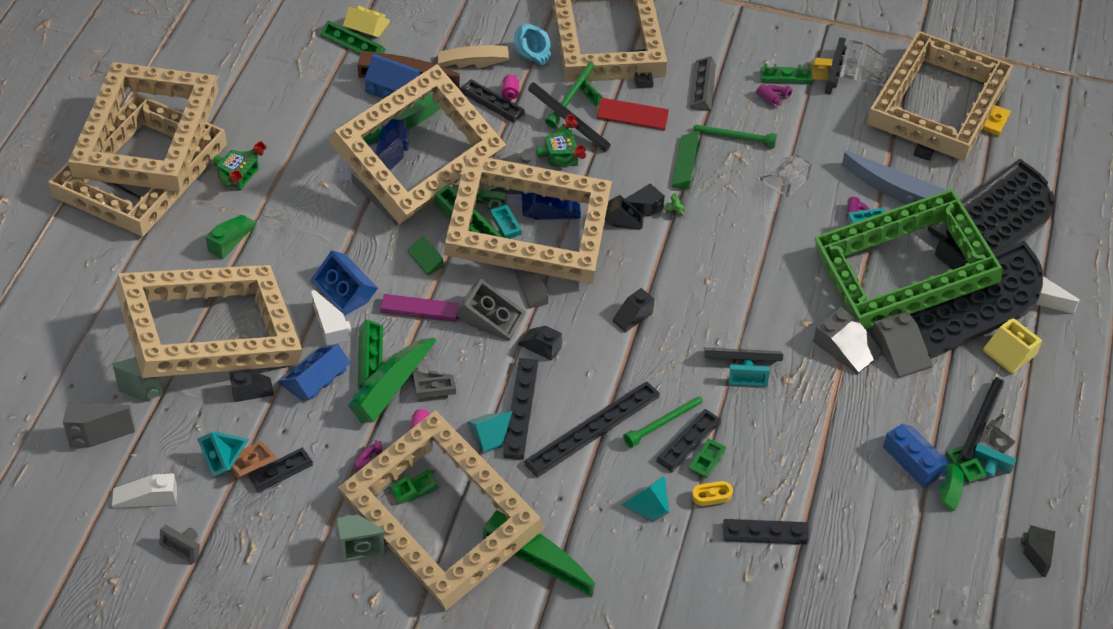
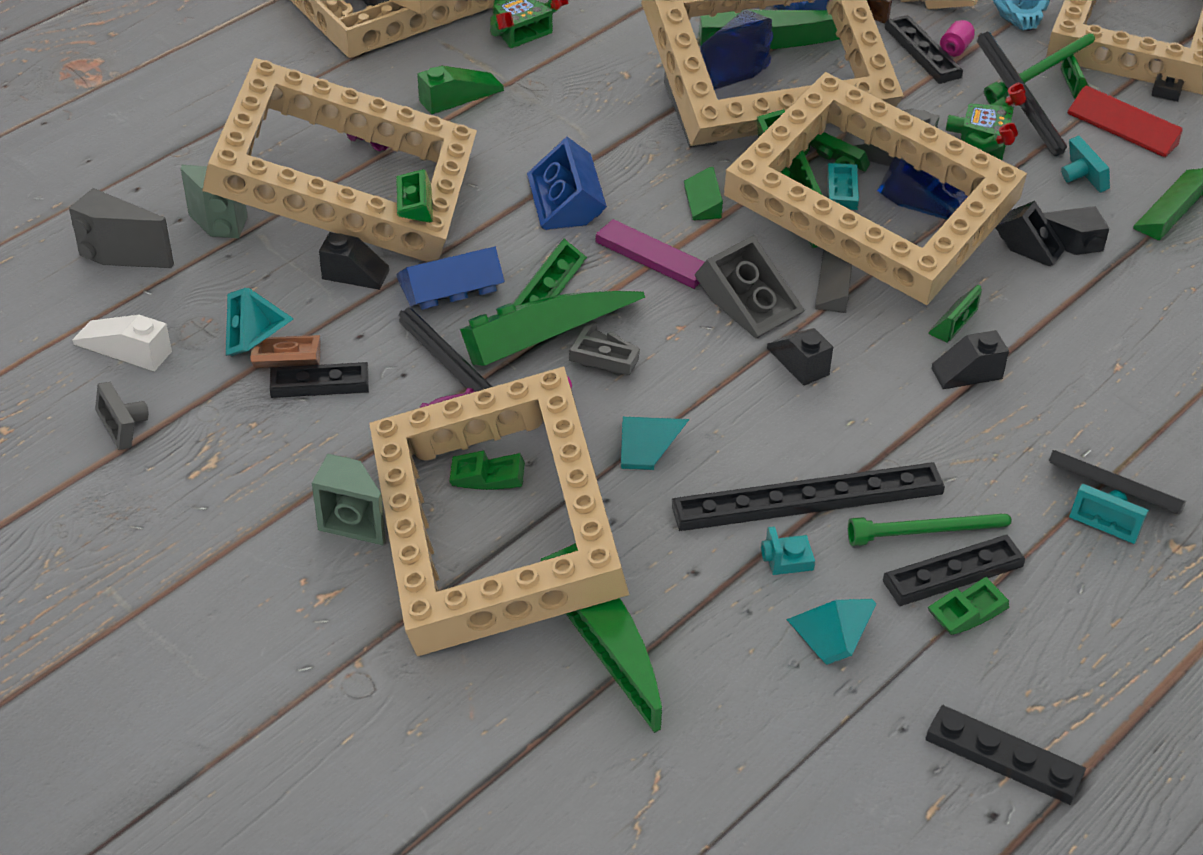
camera: 30 degrees right, 5 degrees down
white slope [311,290,351,346] -> none
black plate [504,358,539,460] -> none
bright green plant [665,192,685,216] -> none
yellow plate [692,481,733,506] -> none
none -> green slope [396,169,433,222]
none -> black axle [399,307,493,392]
none -> teal bracket [761,526,815,575]
none -> green slope [929,285,982,343]
none -> teal tile [1061,135,1110,193]

